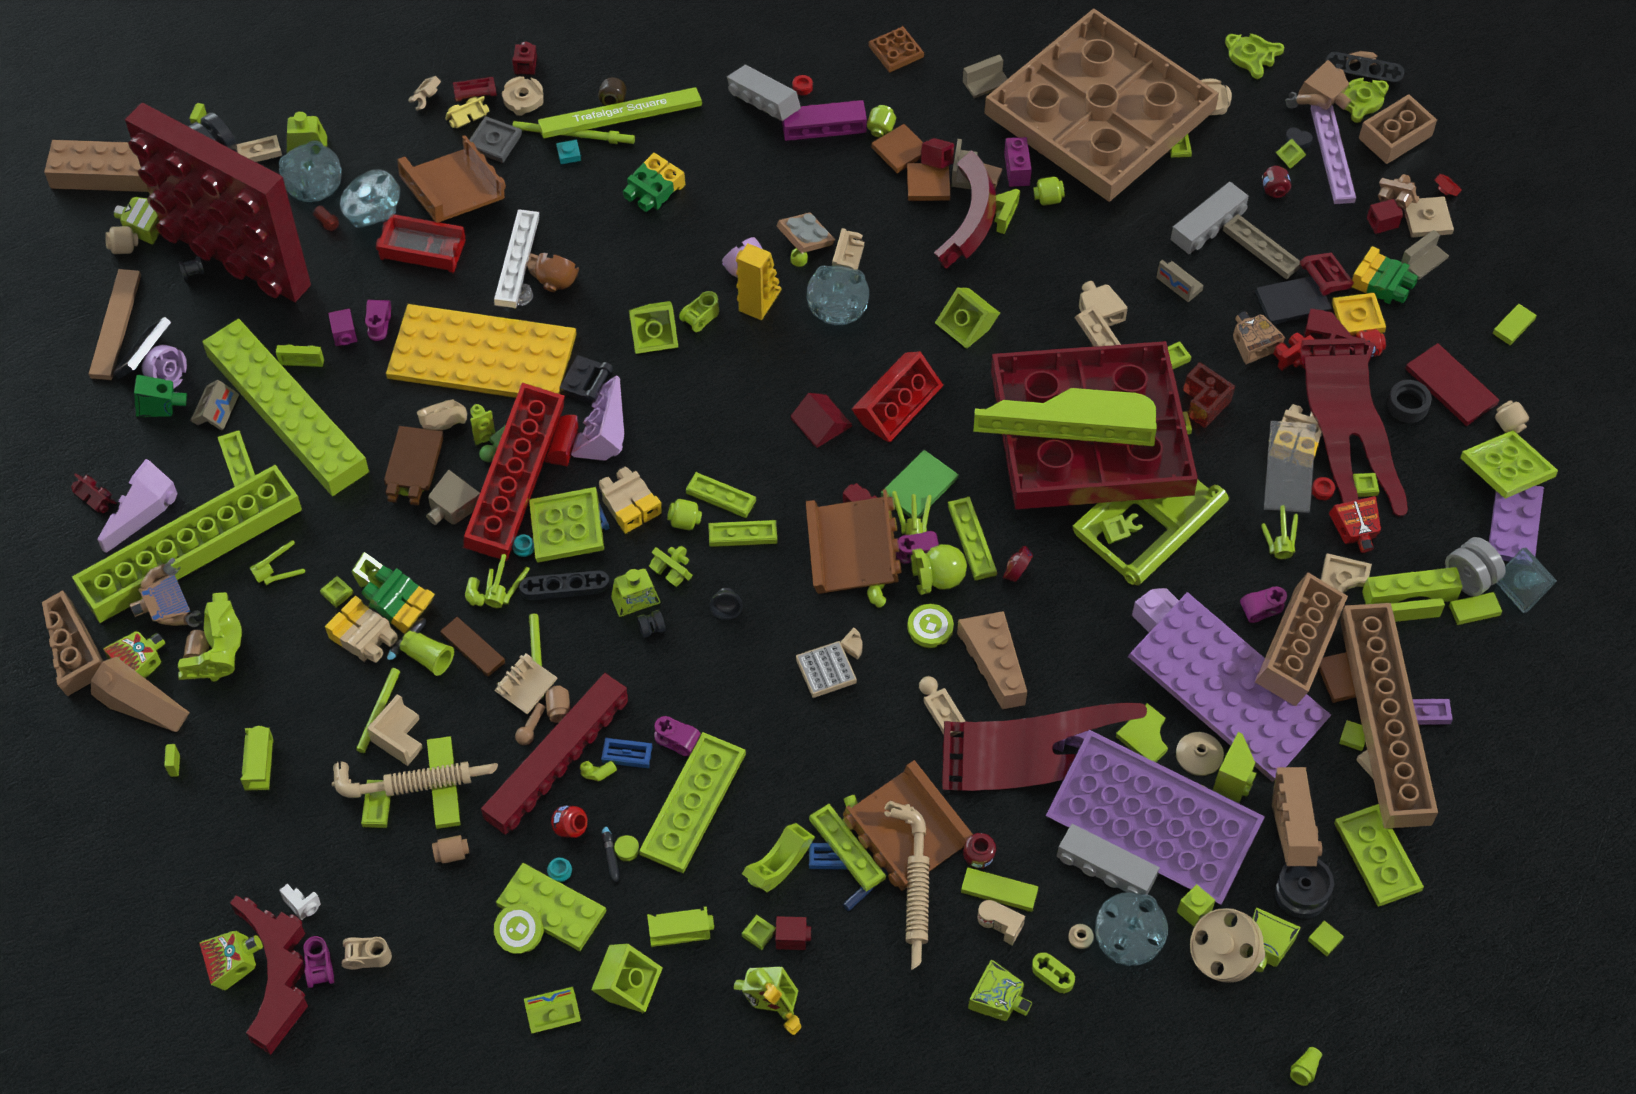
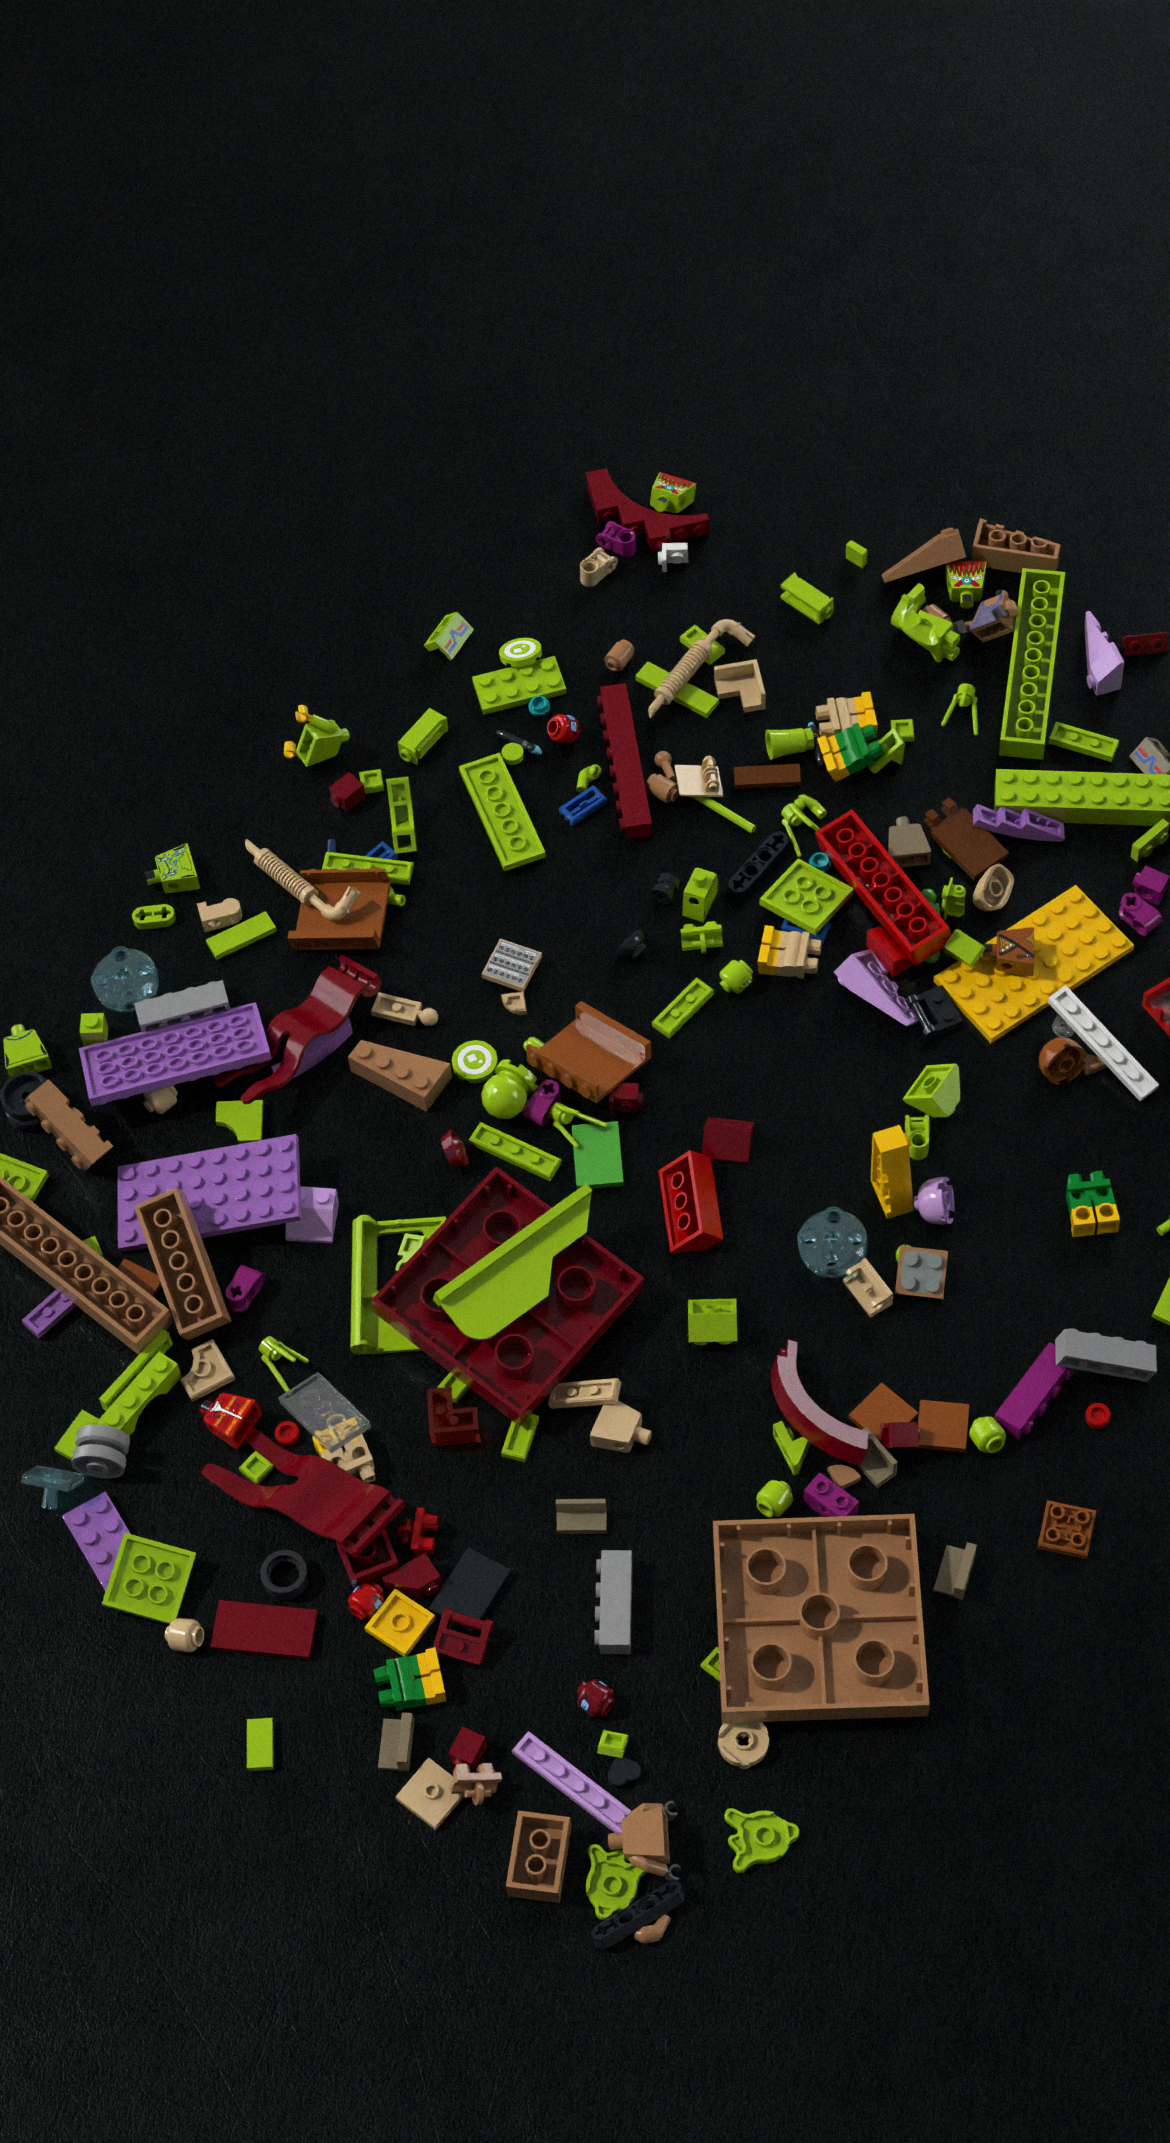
camera: 140 degrees right, 0 degrees up
lime bar [356,668,400,753] -> none
lime slope [591,944,662,1013] -> none
magenta piece [654,716,701,756] -> none
lime tile [686,472,756,518] -> none
dark red head [963,833,996,869] -> none
tan plate [1068,924,1093,949] -> none
tan dish [1176,732,1224,776] -> none
tan piece [1190,909,1265,983] -> none
lime slope [1213,732,1256,803] -> none
dark tan plate [1223,214,1301,279] -> none
medium nougat torso [1233,312,1285,364] -> none
red plate [1435,174,1462,196] -> none
none -> lime slope [943,929,986,966]
none -> medium lavender slope [973,804,1065,842]
none -> dark orange torso [983,927,1034,976]

